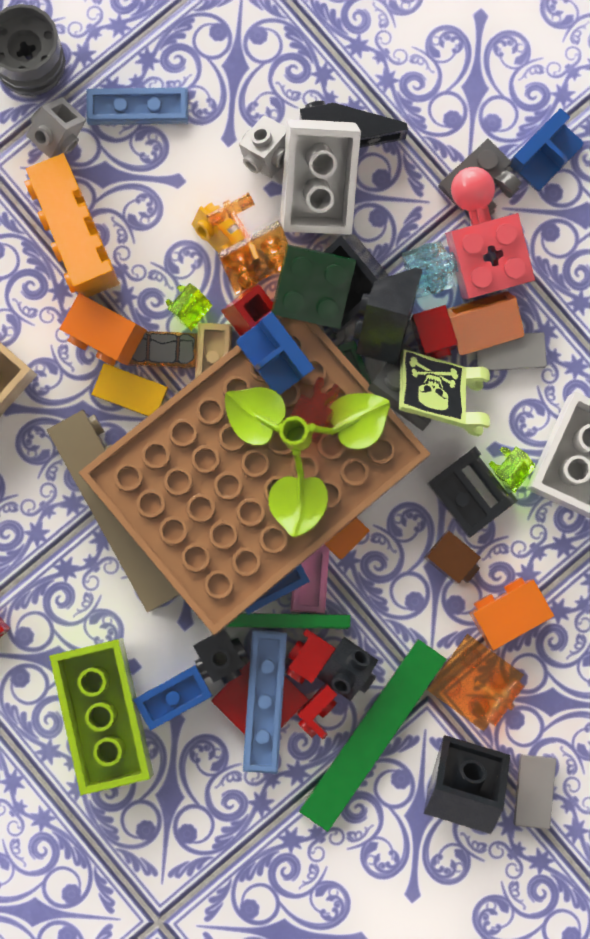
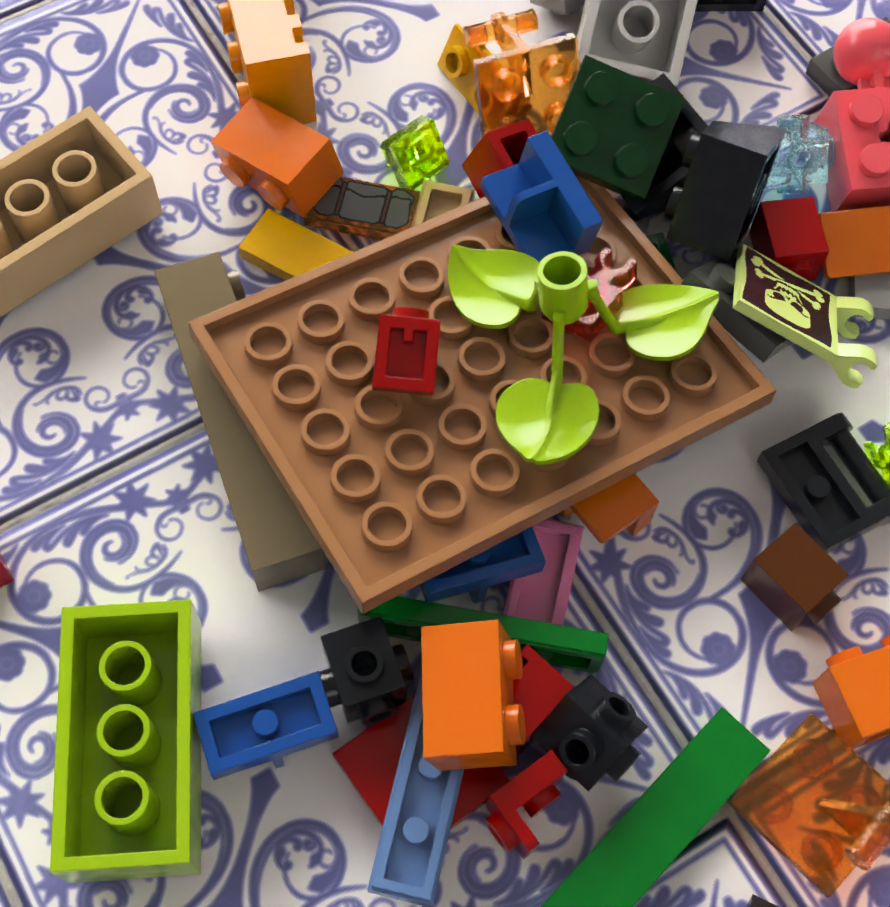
camera: 10 degrees right, 20 degrees down
none -> red bracket [372,307,441,396]
none -> orange brick [421,620,526,771]

